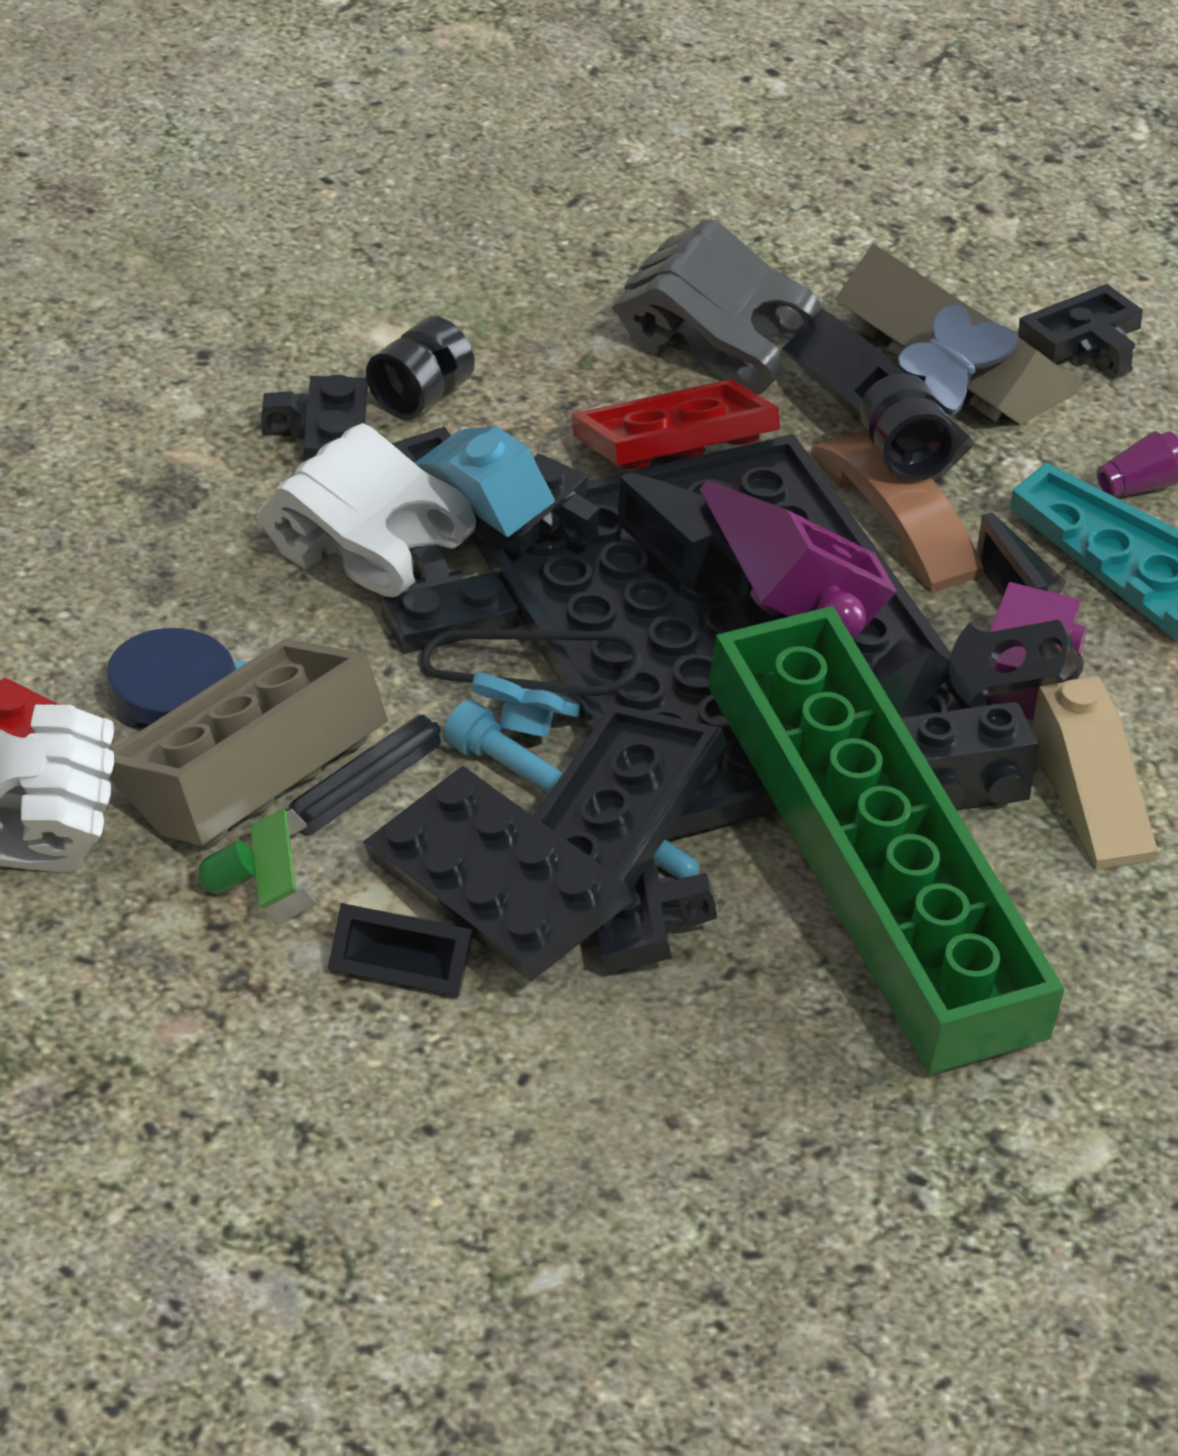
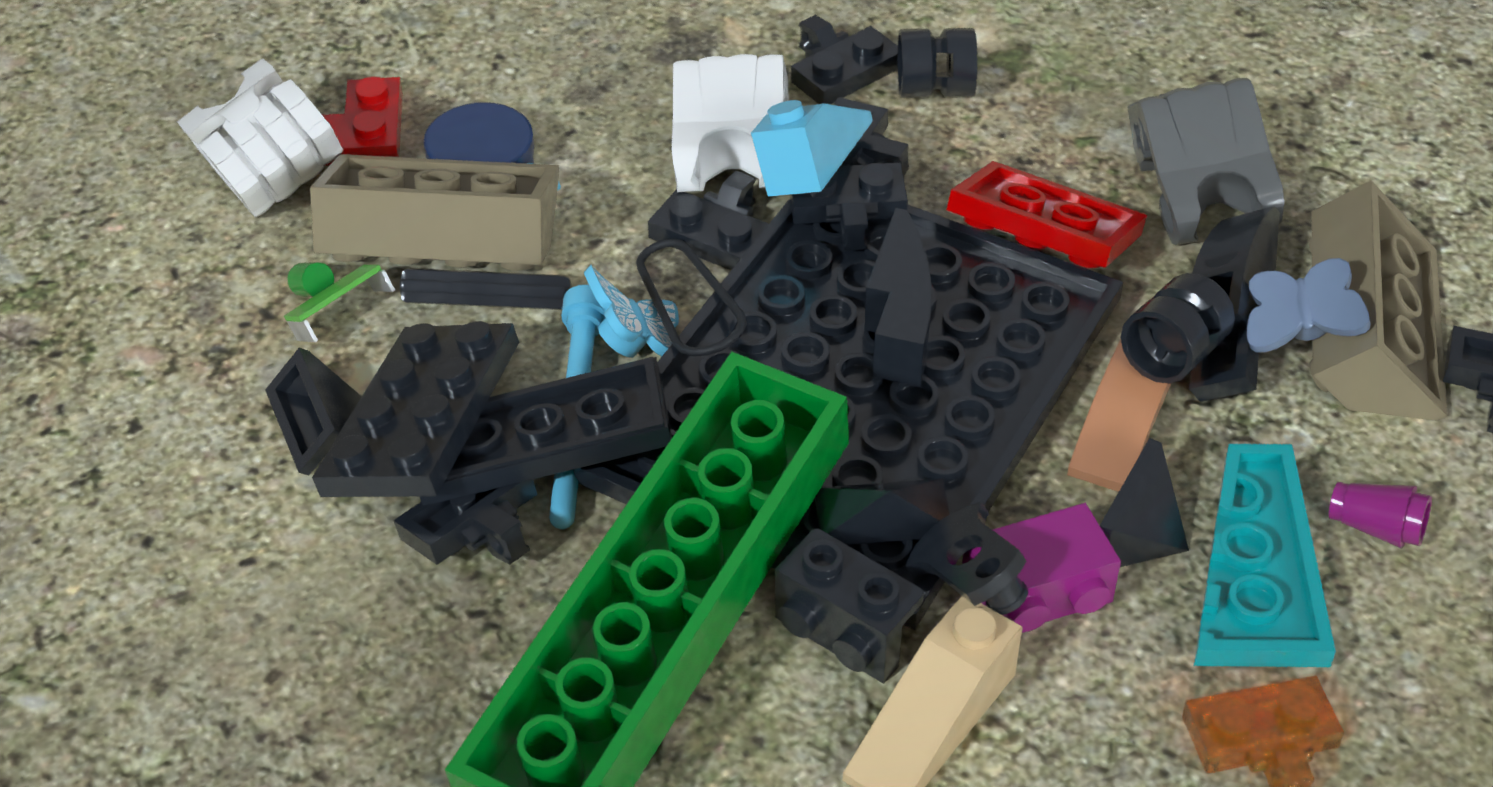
camera: 55 degrees right, 5 degrees up
magenta slope [700,480,897,640] -> none

